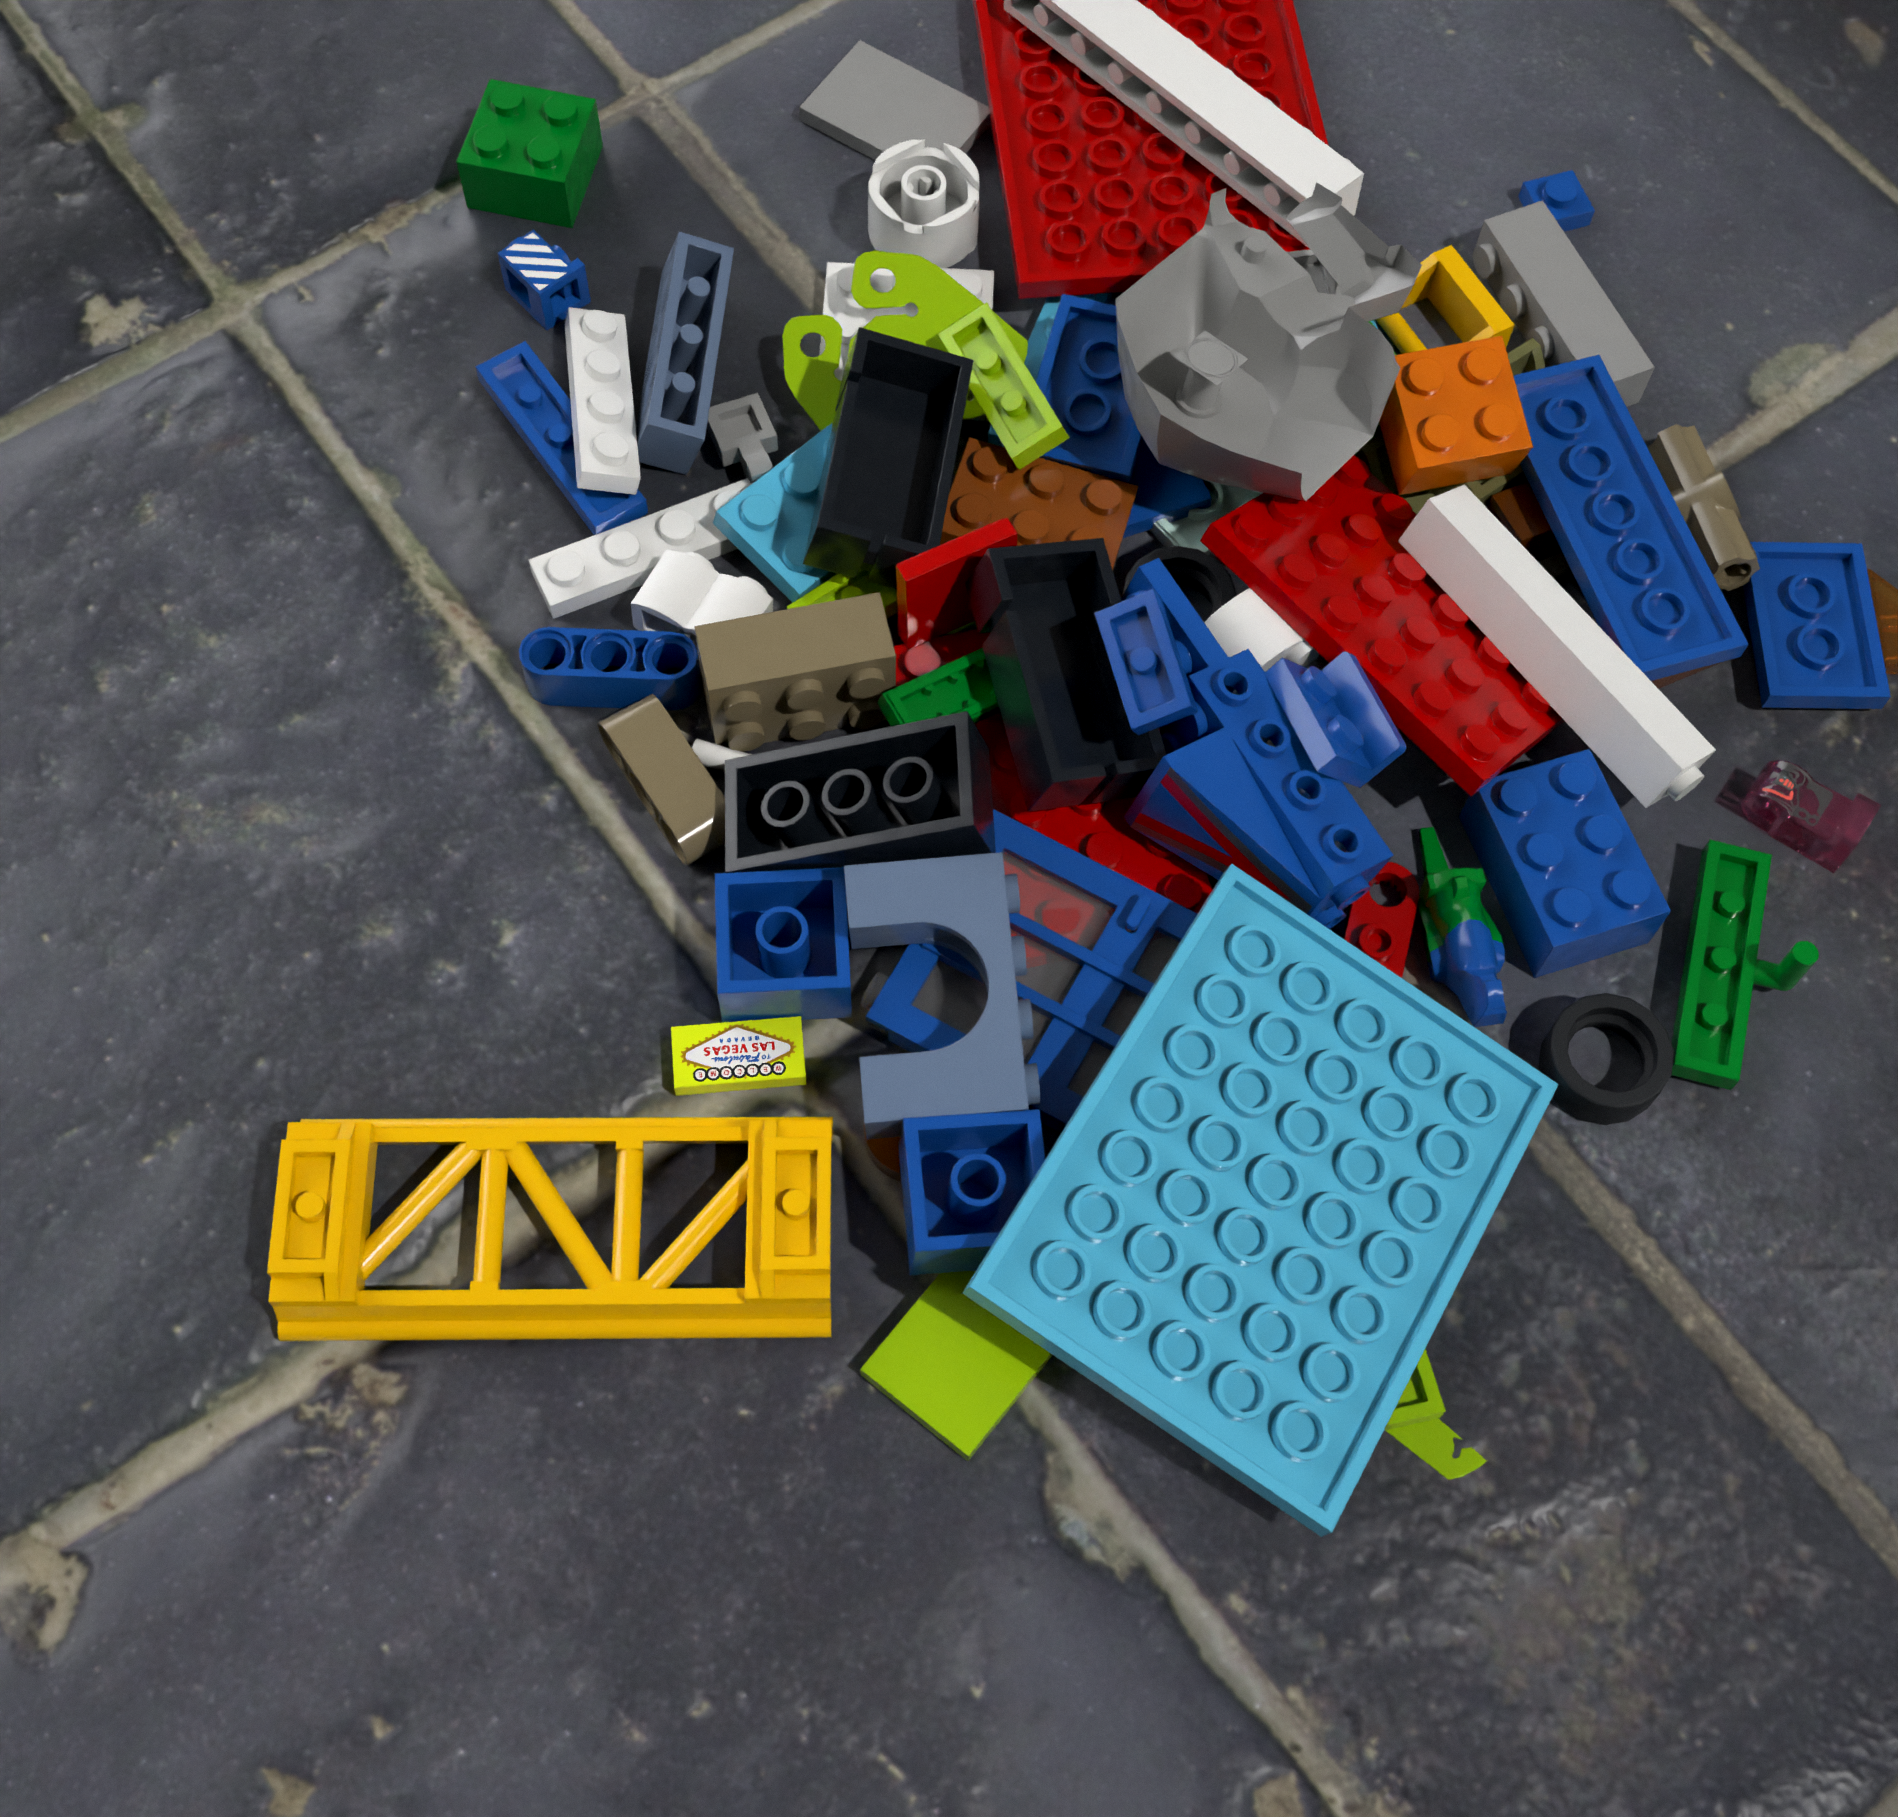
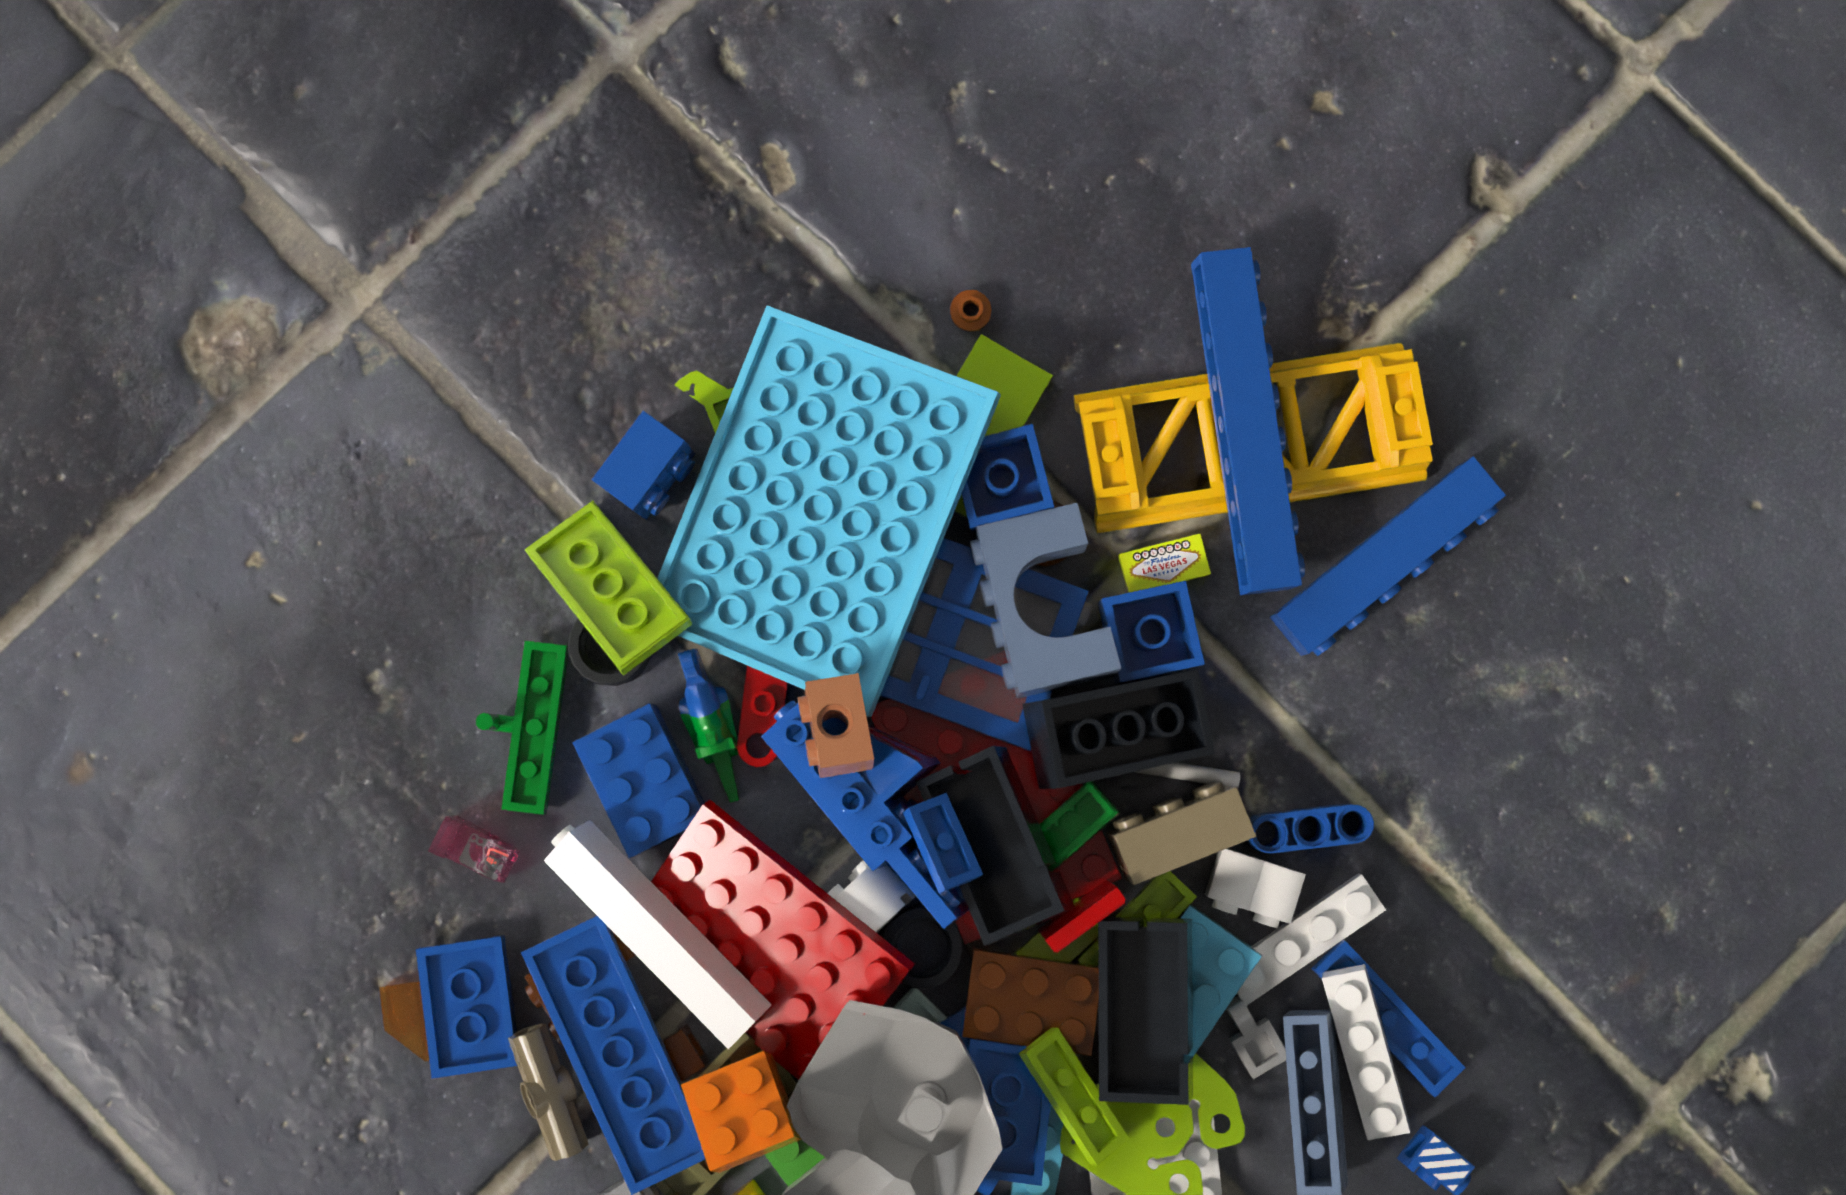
camera: 175 degrees right, 20 degrees up
dark tan beam [597,694,725,866] -> none
blue bracket [1265,651,1406,788] -> none
none -> lime tile [524,501,693,676]
none -> blue brick [591,411,695,520]
none -> nougat brick [798,673,874,778]
none -> dark orange plate [950,290,992,332]
none -> blue brick [1191,247,1305,596]
none -> blue brick [1270,456,1506,656]

